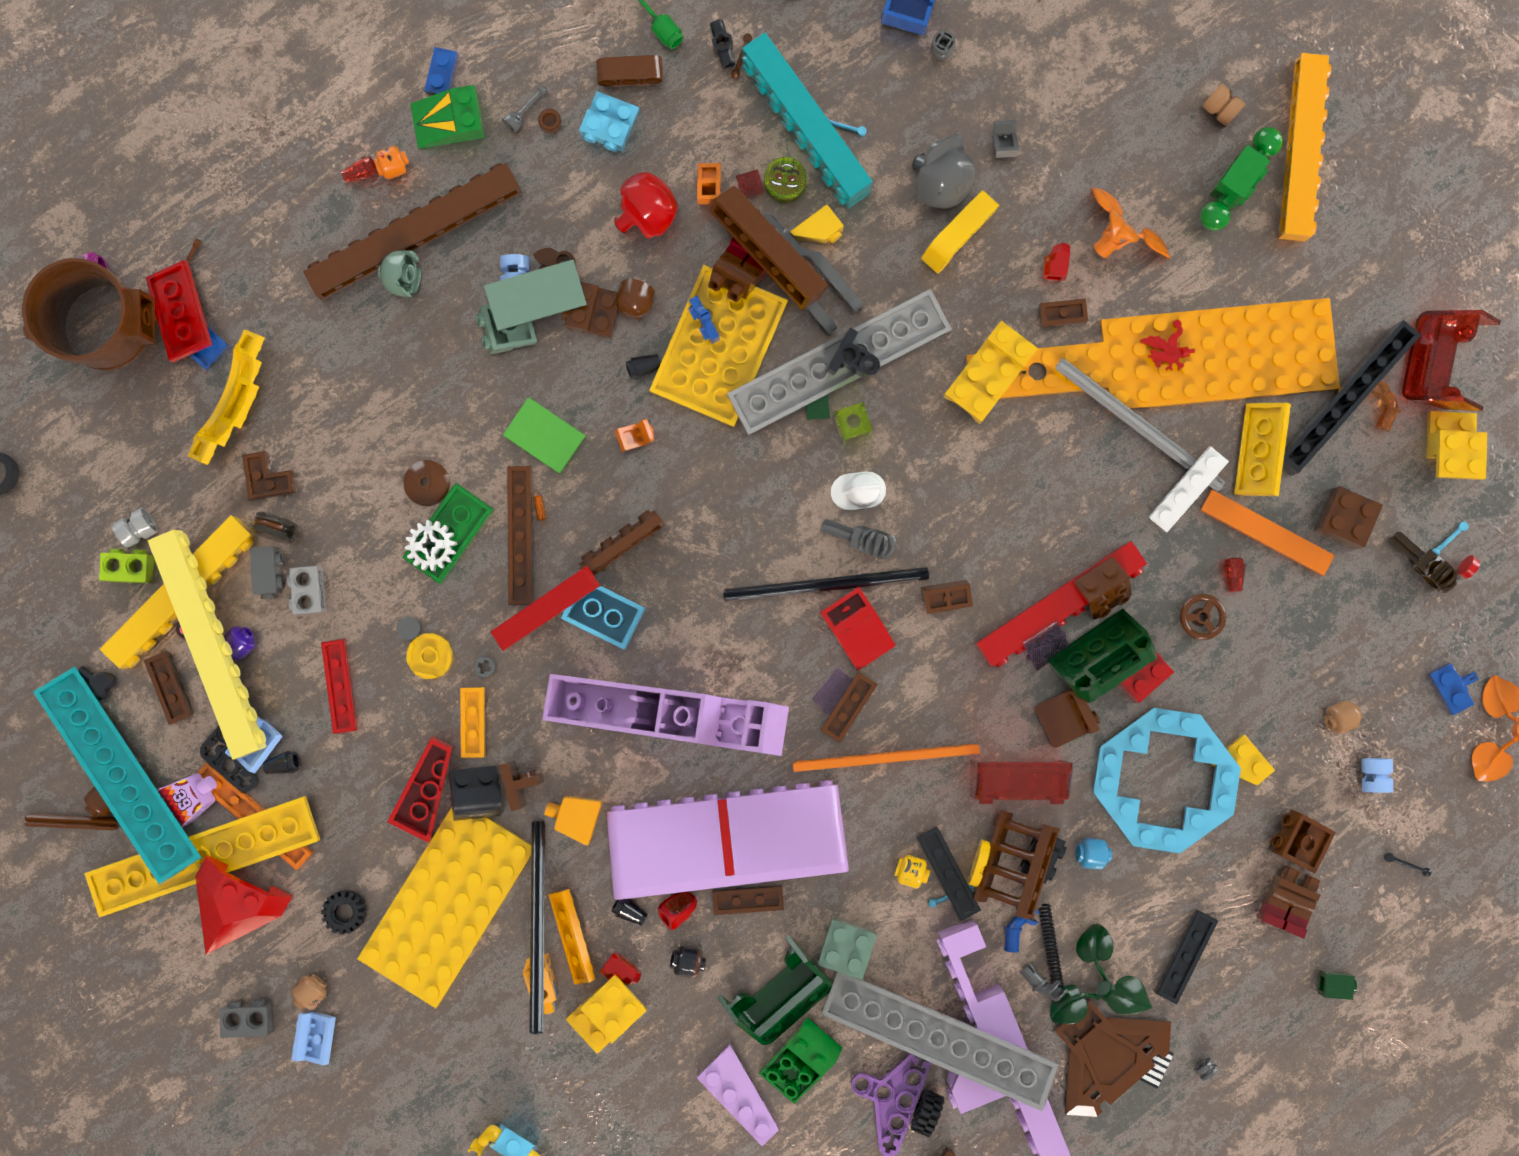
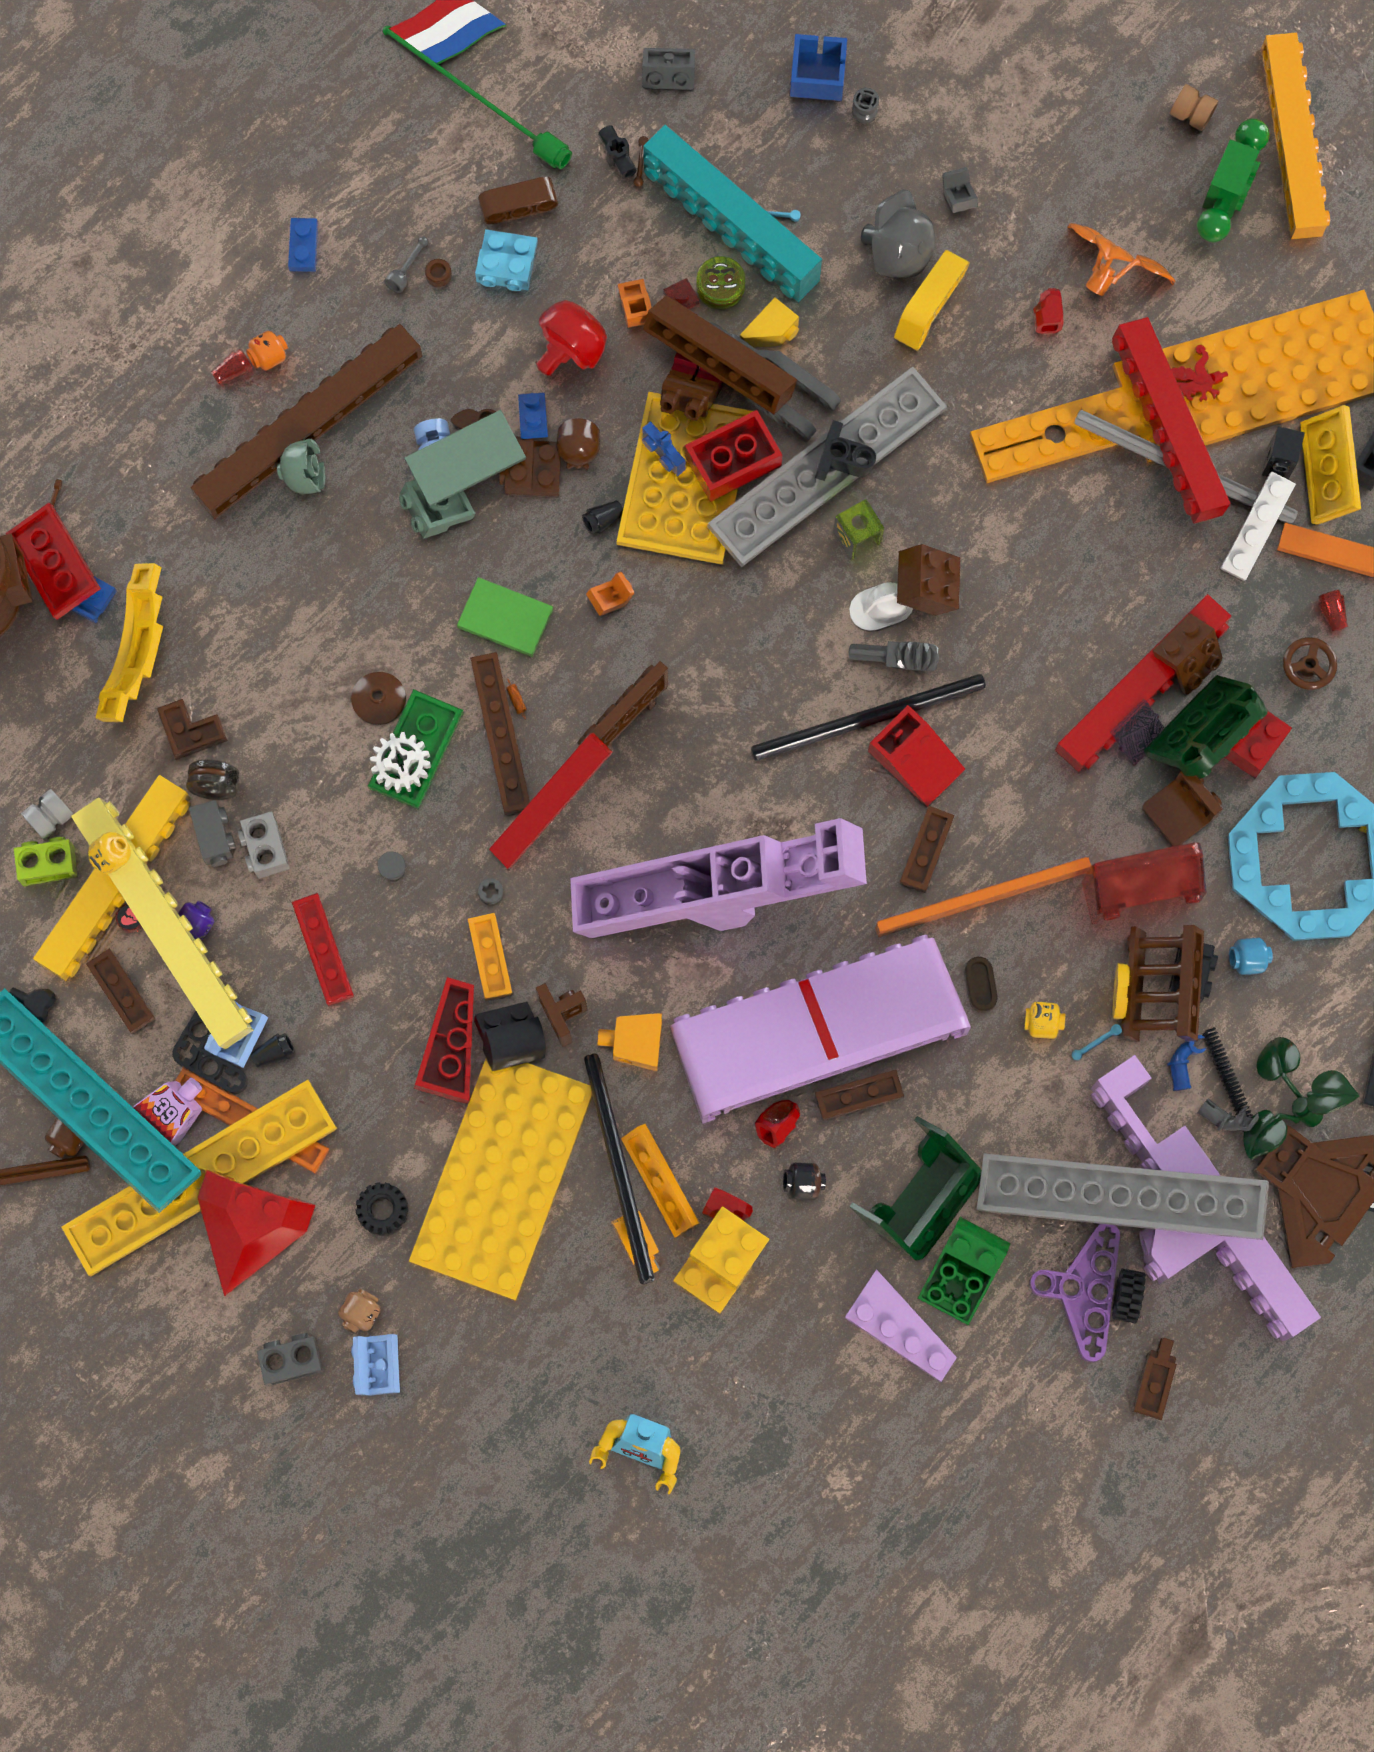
camera: 15 degrees left, 10 degrees down
yellow tile [406,633,453,679] -> none
green slope [410,85,486,149] -> none
medium azure brick [561,586,646,650] -> none
black cone [611,898,648,926] -> none
dark green tile [806,395,830,420] -> none
clear purple piece [812,668,854,714] -> none
sand green brick [817,916,877,980] -> none
black tile [916,826,981,921] -> none
reddish brown hinge [921,580,973,614] -> none
yellow piece [943,321,1038,424] -> none
reddish brown plate [1039,298,1088,328] -> none
none -> yellow head [88,832,131,874]
none -> blue plate [518,392,548,439]
none -> red brick [685,410,783,502]
none -> reddish brown brick [897,544,961,616]
none -> dark brown tile [964,956,998,1013]
none -> red brick [1112,317,1231,524]
none -> black brick [1261,426,1305,480]

